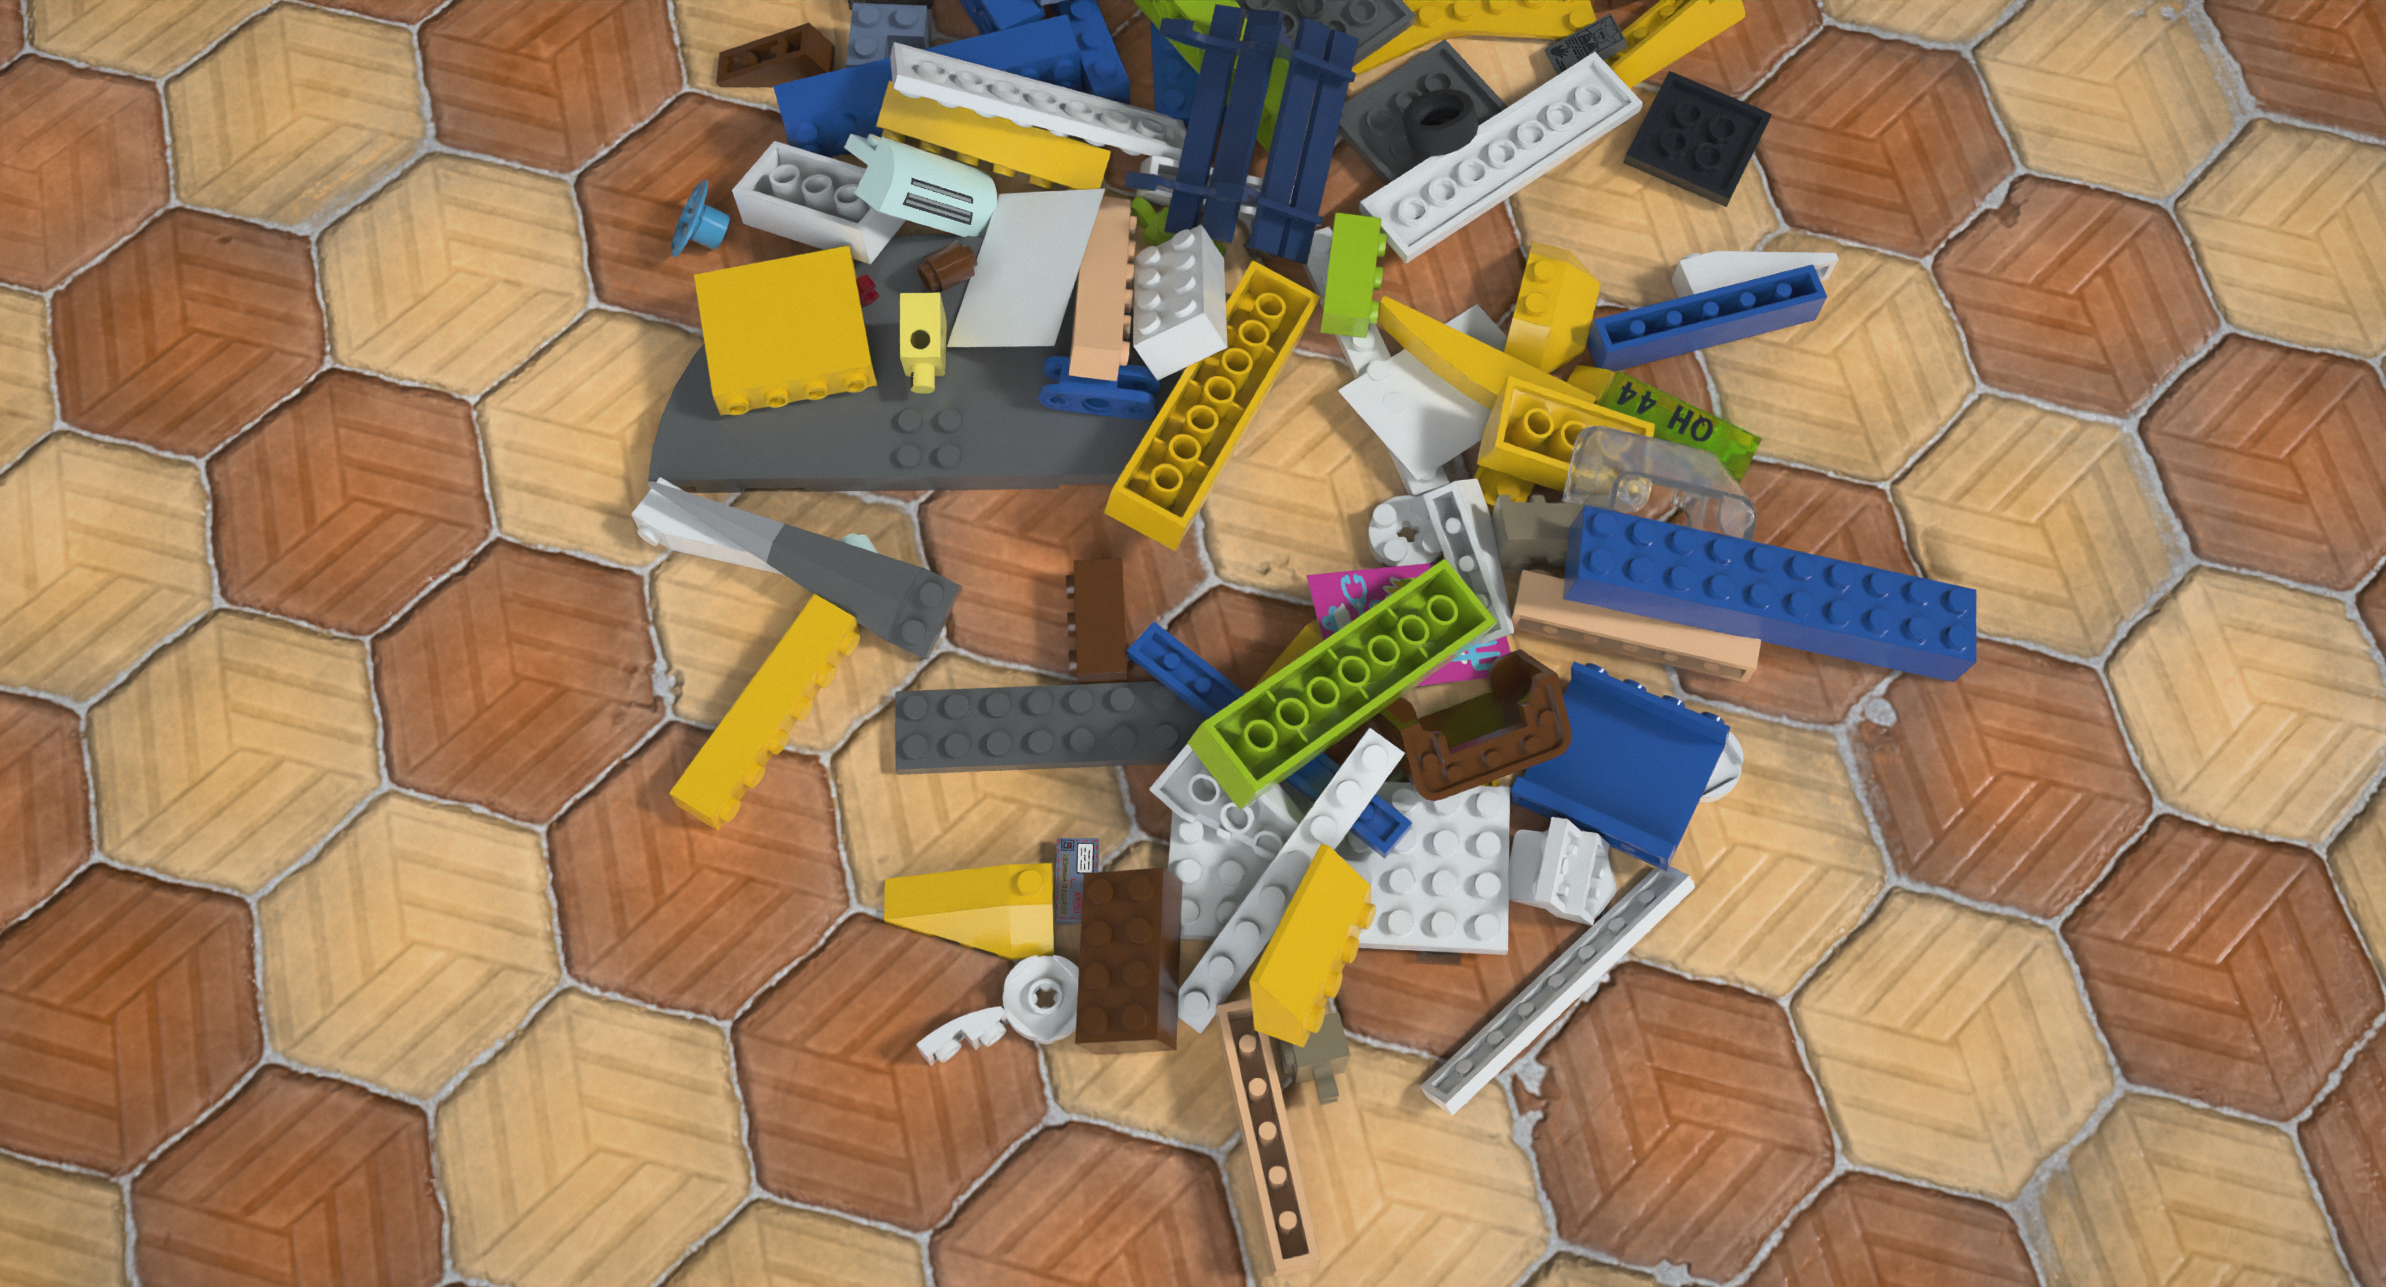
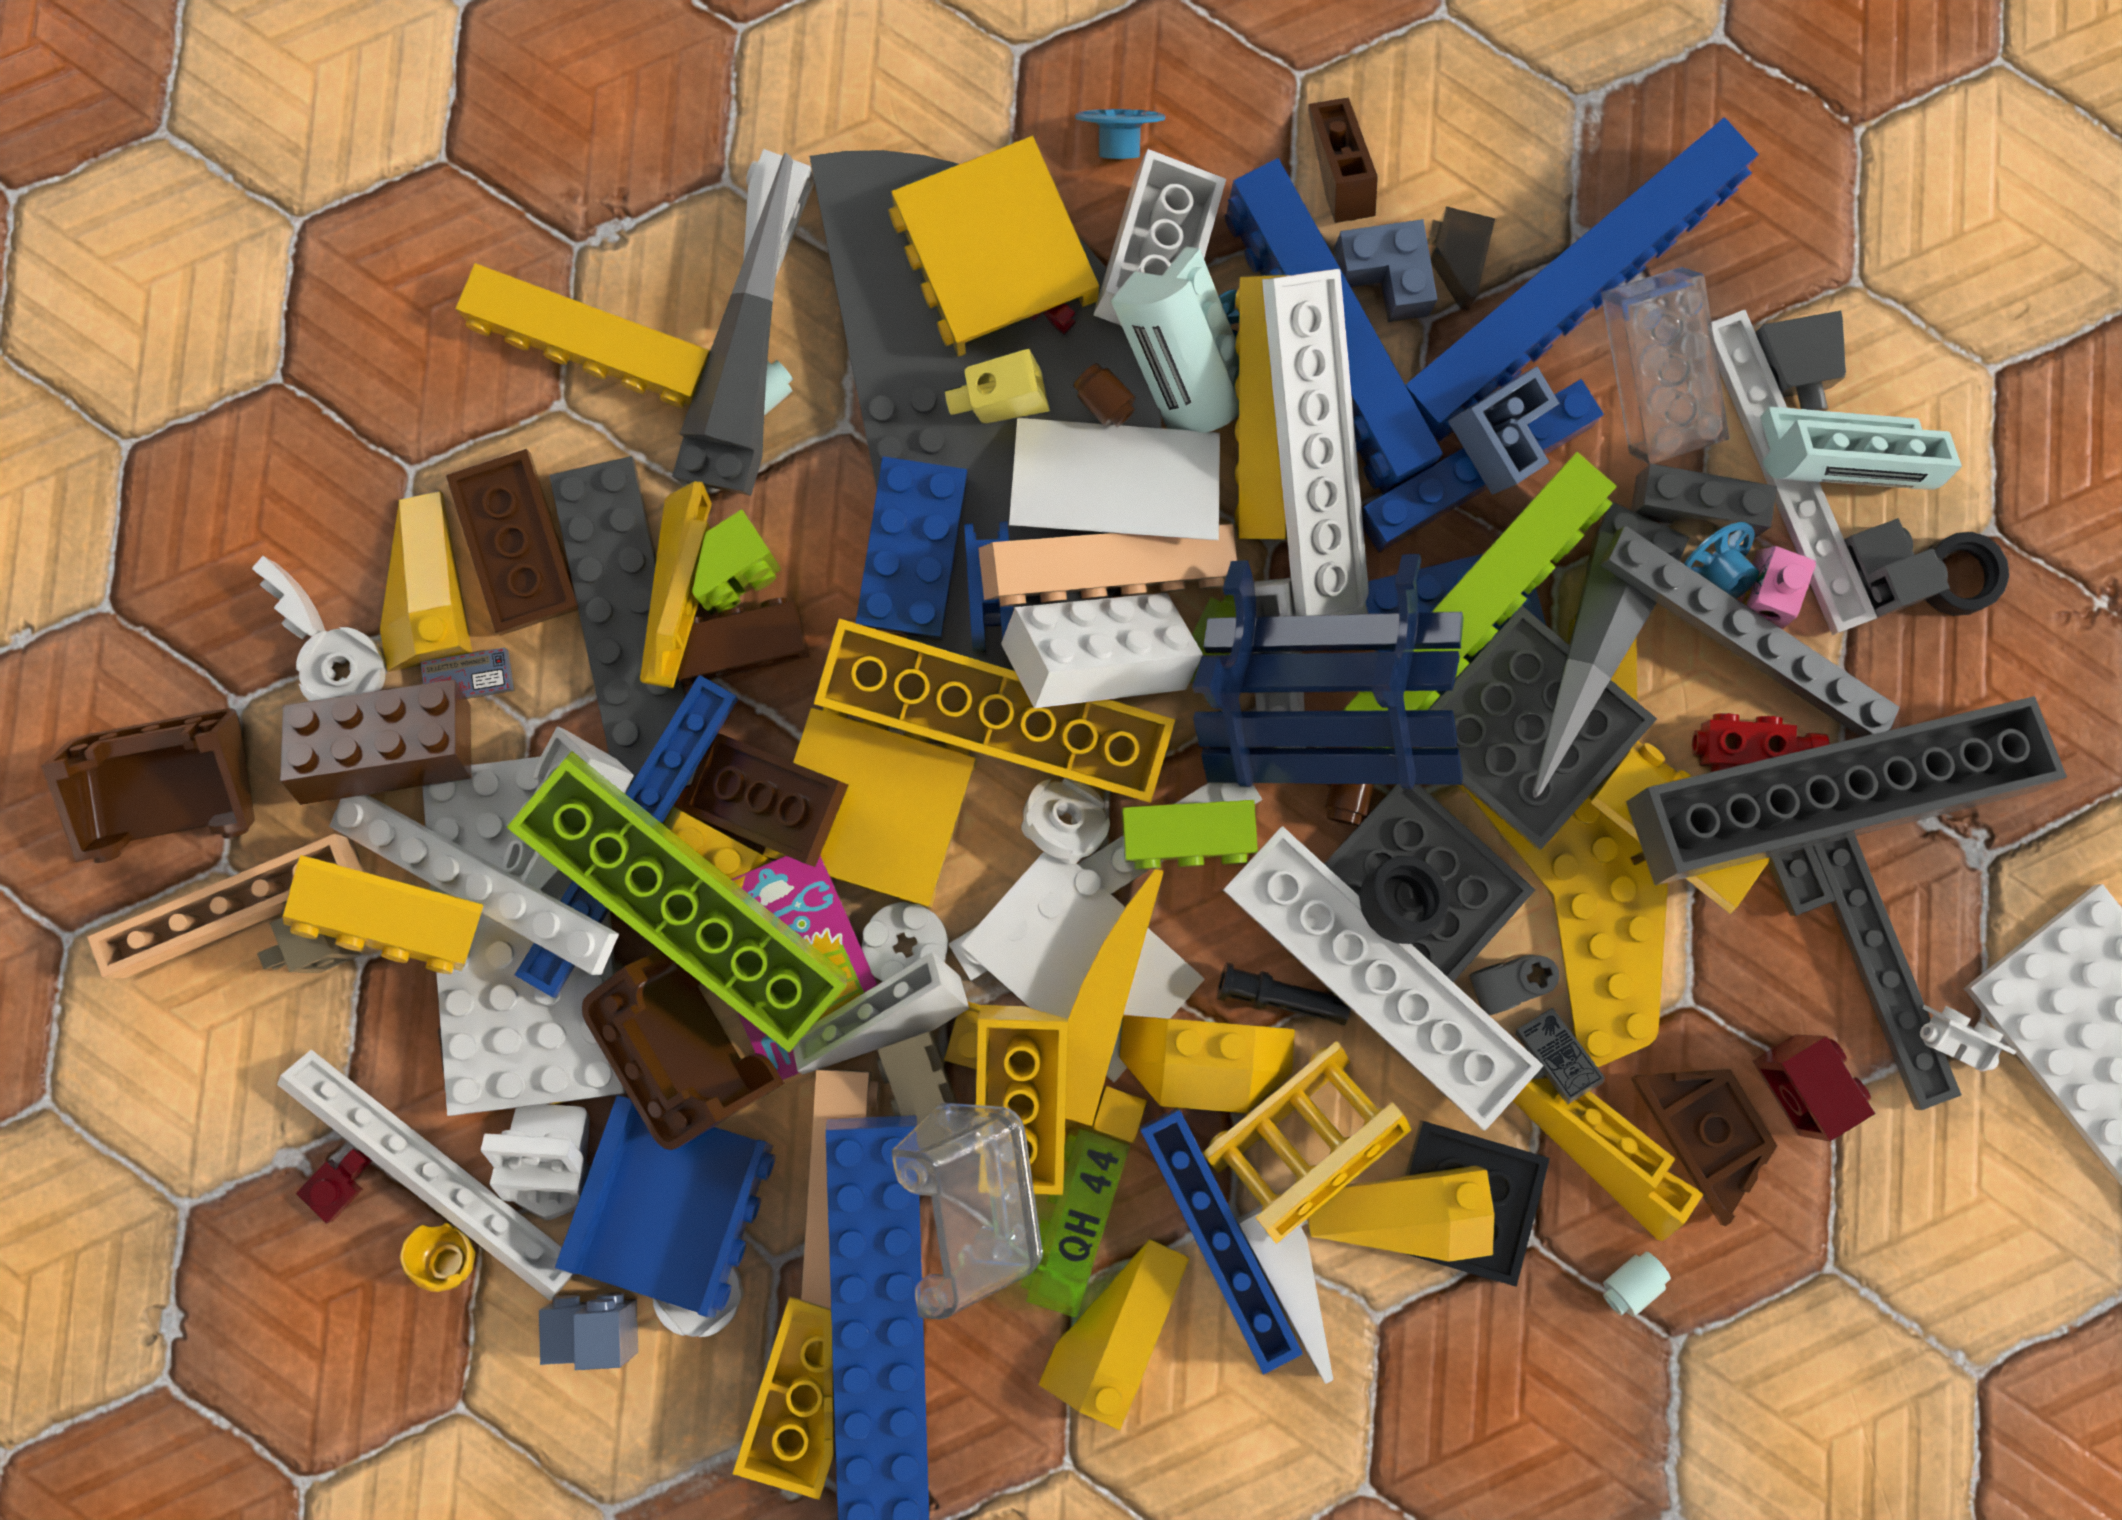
camera: 80 degrees right, 15 degrees up
none -> reddish brown windscreen [41,708,255,863]
none -> dark red plate [296,1148,373,1224]
none -> yellow hair [399,1223,475,1292]
none -> reddish brown plate [446,449,579,636]
none -> sand blue brick [539,1292,638,1370]
none -> yellow wedge [640,481,712,688]
none -> reddish brown plate [680,733,849,867]
none -> lime slope [692,509,782,615]
none -> yellow wedge [733,1296,834,1500]
none -> yellow panel [763,707,977,908]
none -> blue plate [856,456,968,639]
none -> white plate [1021,778,1110,864]
none -> yellow wedge [1038,1239,1190,1431]
none -> yellow fence [1202,1040,1412,1244]
none -> black pin [1217,962,1351,1026]
none -> yellow wedge [1307,1166,1494,1262]
none -> reddish brown brick [1325,784,1374,826]
none -> dark grey piece [1469,954,1560,1015]
none -> light aqua brick [1603,1251,1671,1317]

